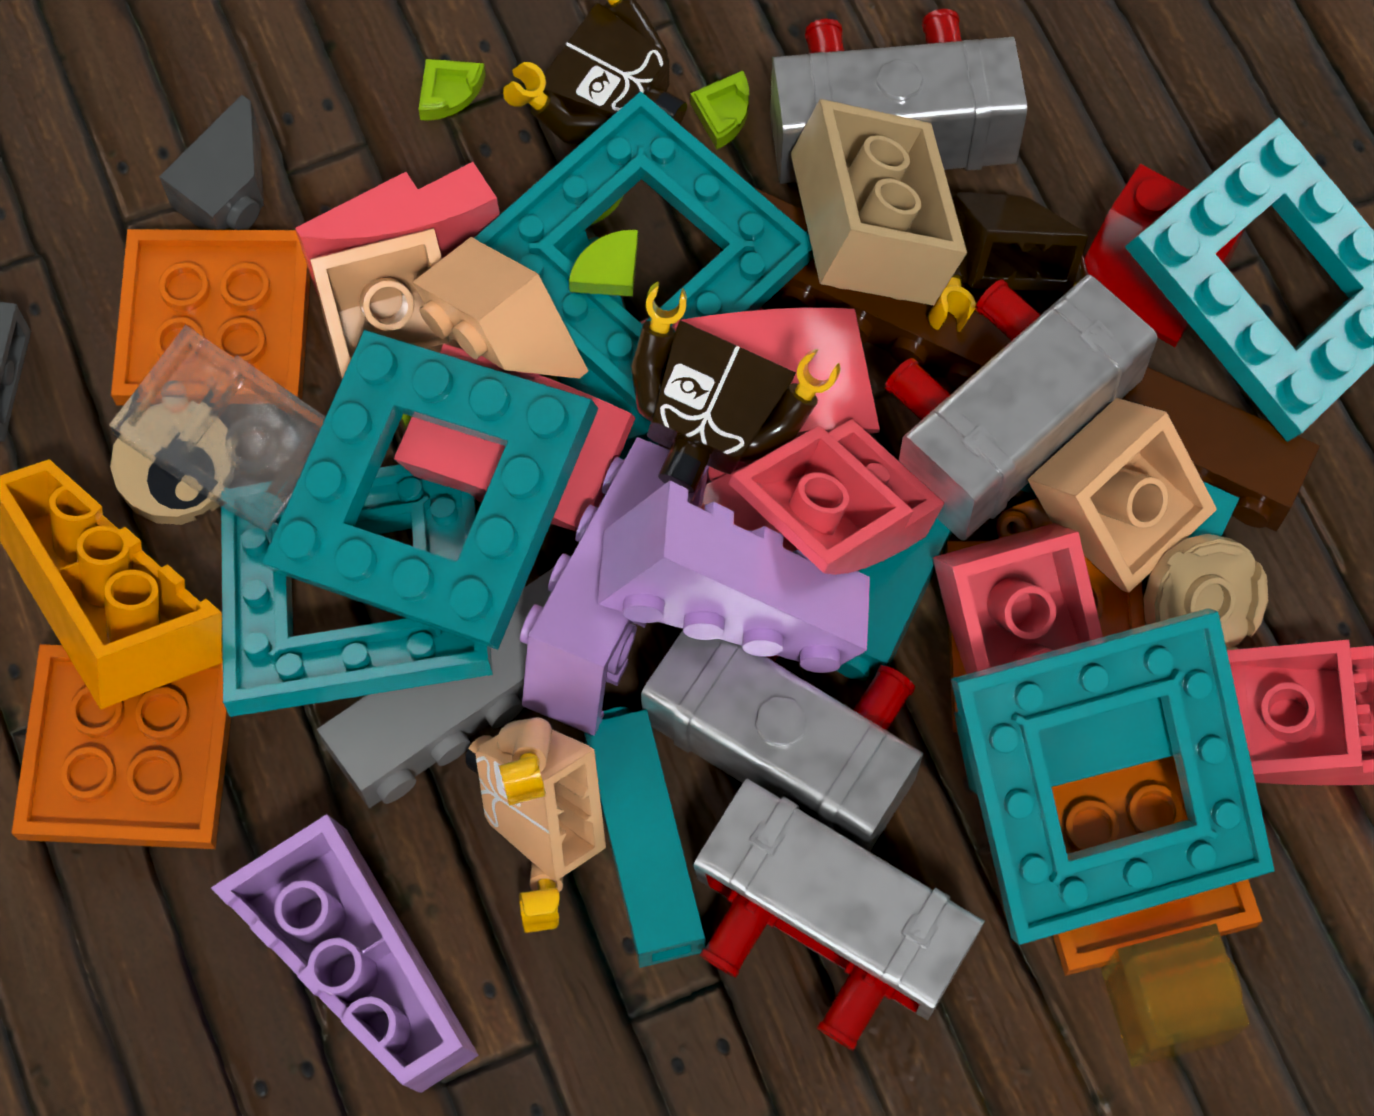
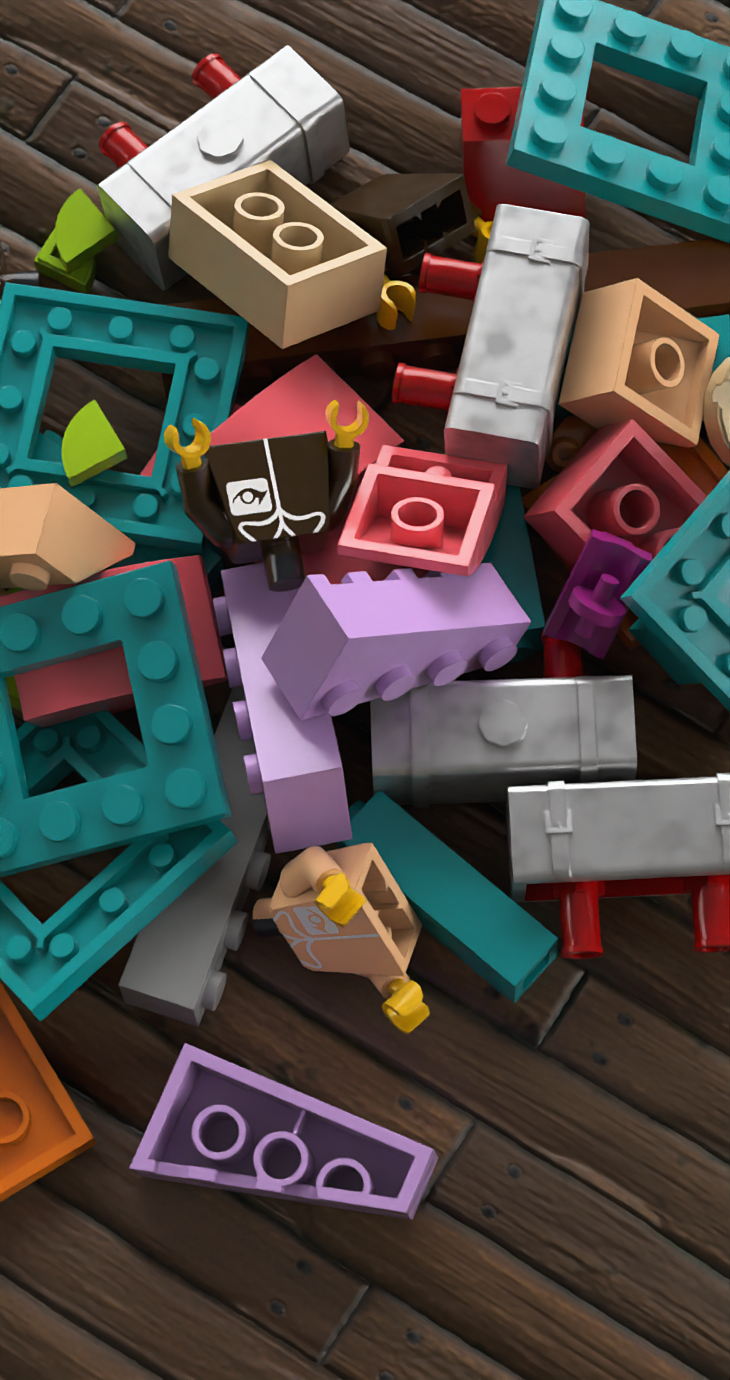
camera: 30 degrees left, 0 degrees up
none -> lime tile [55,188,117,273]
none -> magenta hips [544,529,653,659]

